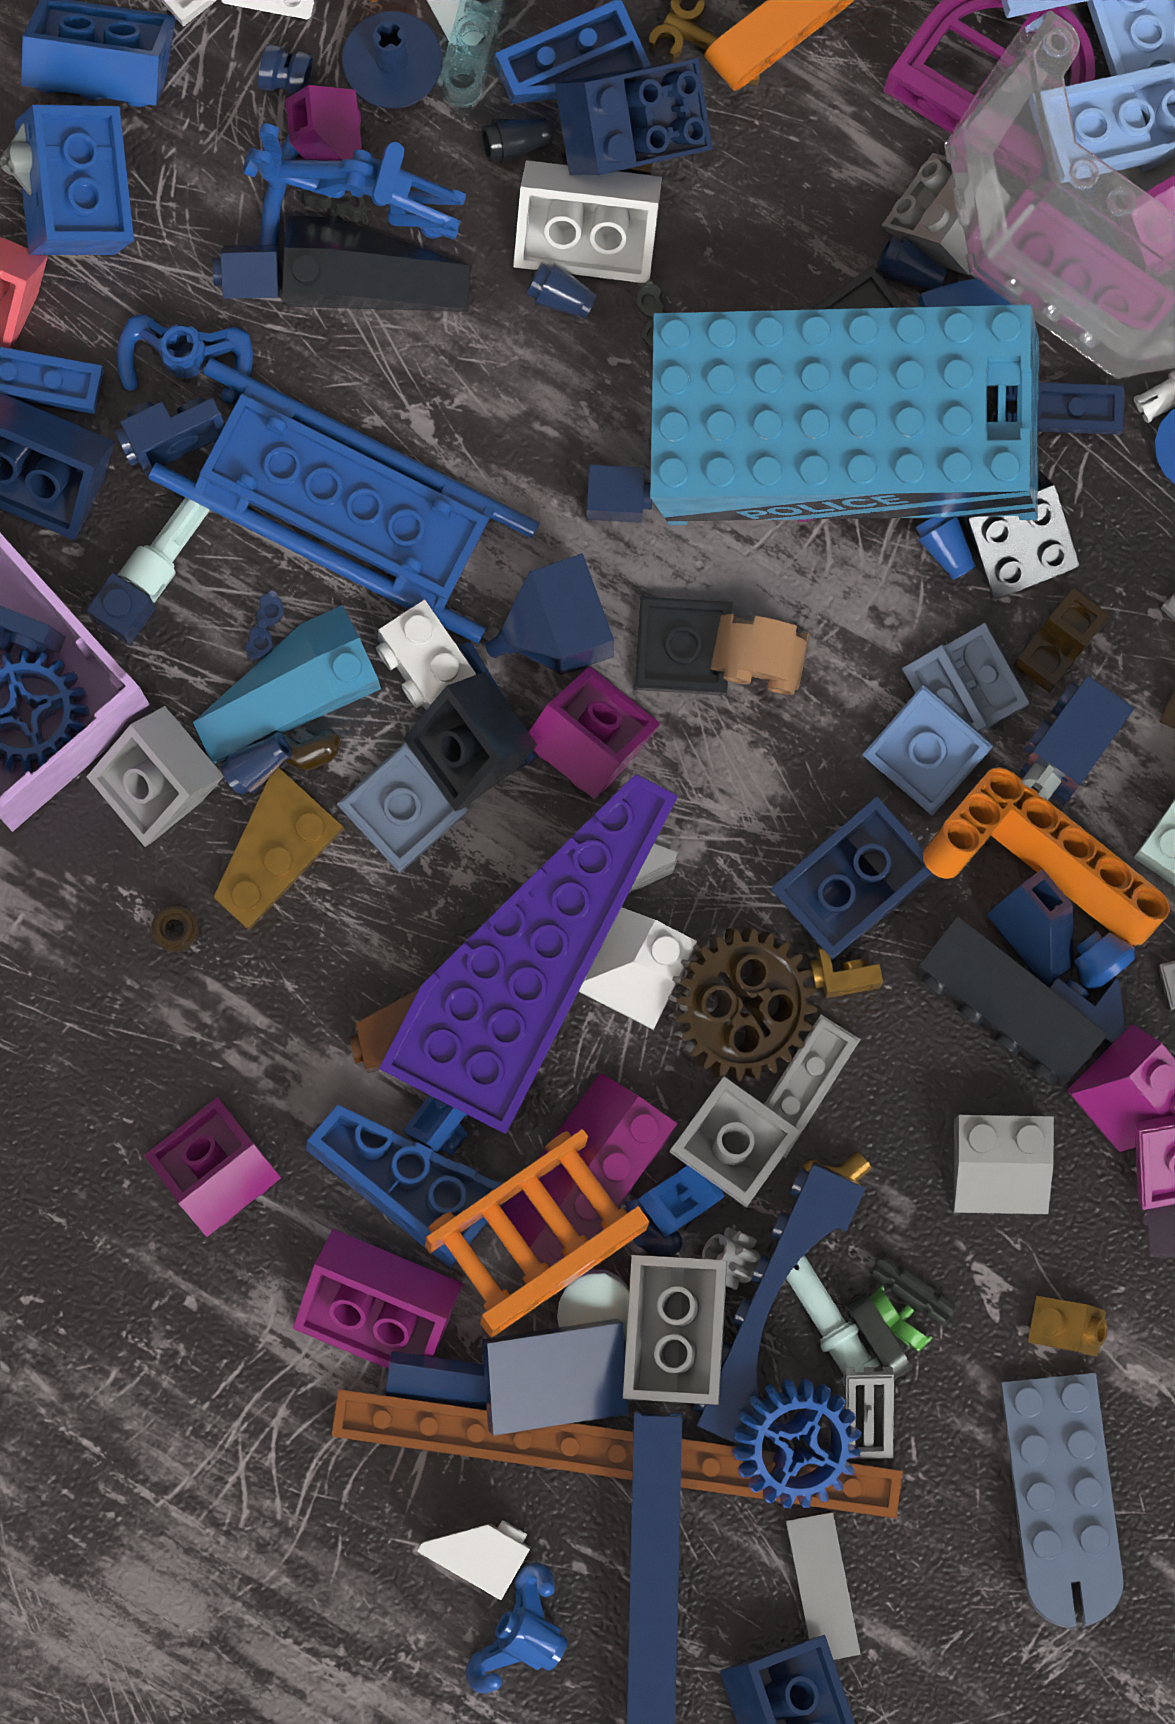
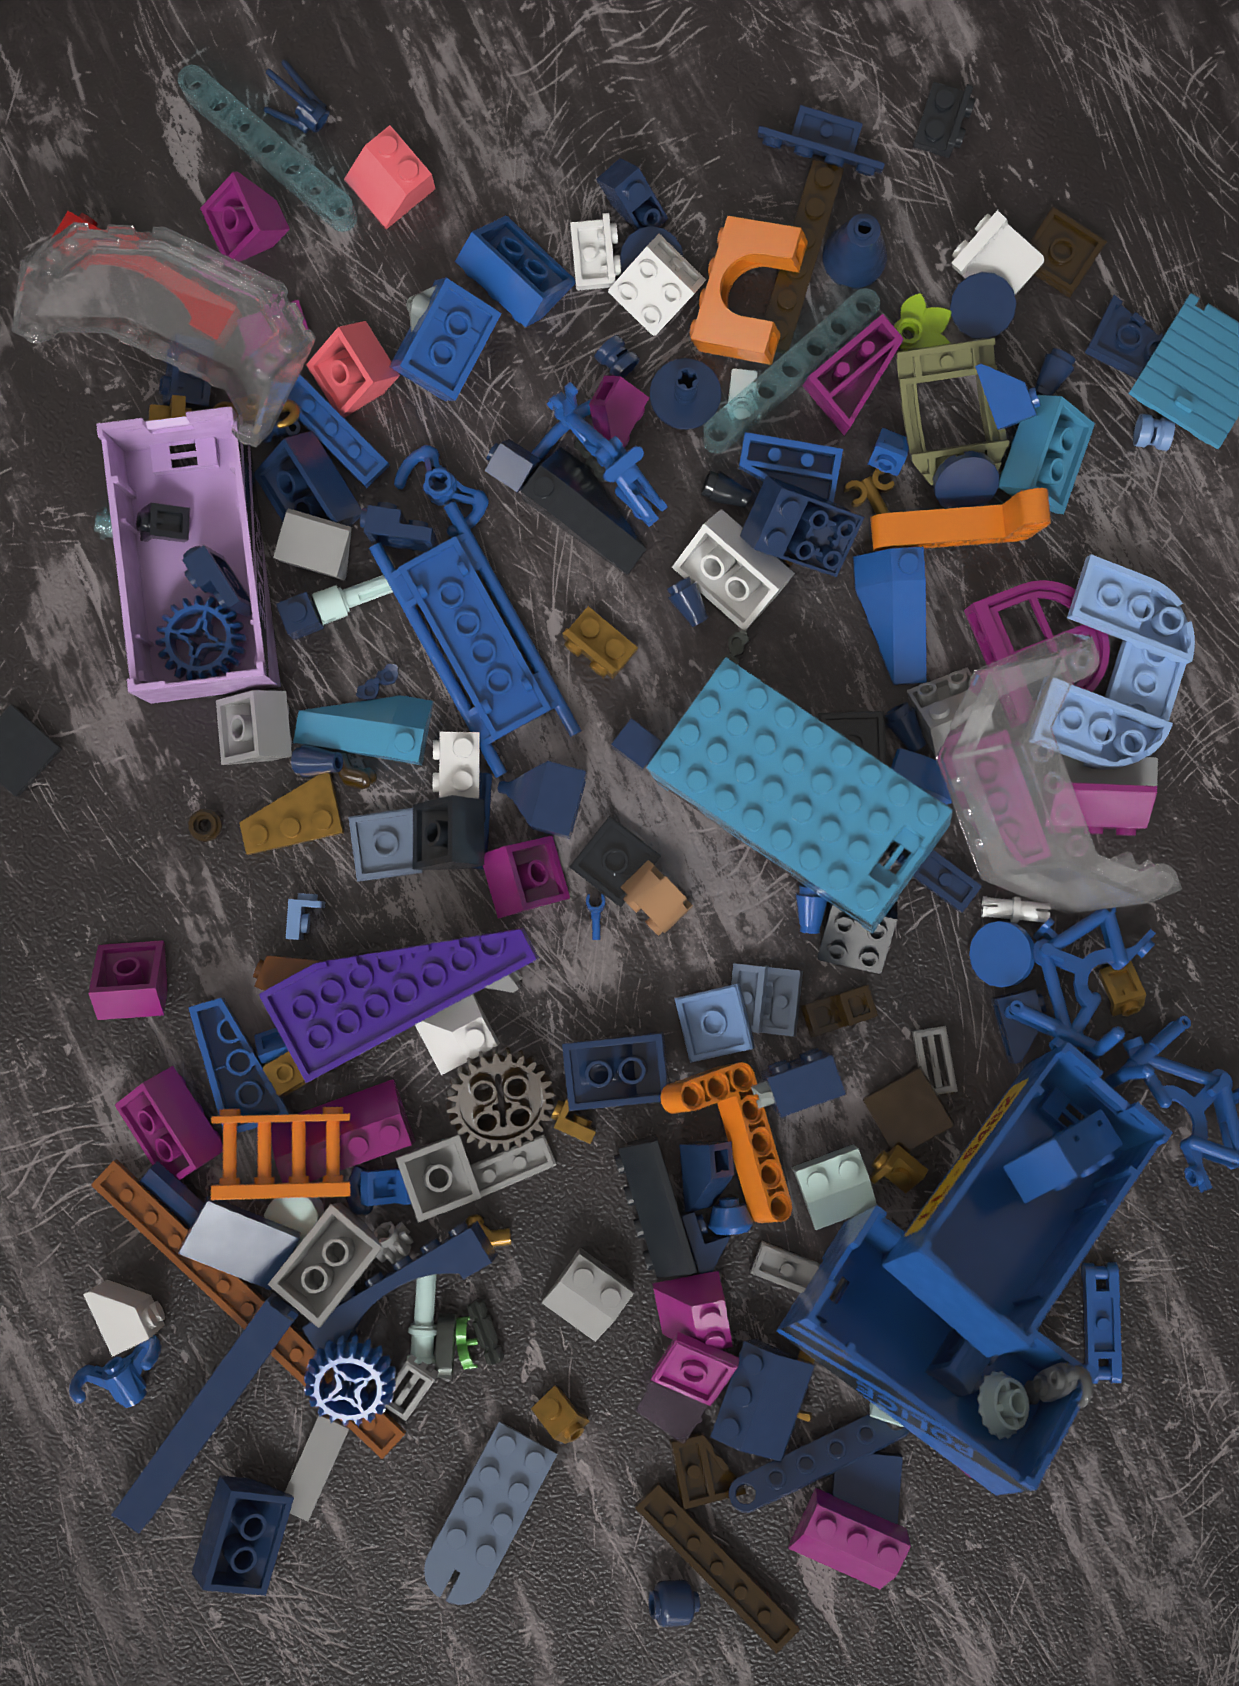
camera: 35 degrees right, 5 degrees up
none -> pearl gold bracket [263,1051,312,1096]
none -> light grey slope [273,508,352,581]
none -> medium blue bracket [285,893,325,940]
none -> pearl gold bracket [562,606,638,679]
none -> blue hand [586,893,606,940]
none -> blue wedge [853,547,927,685]

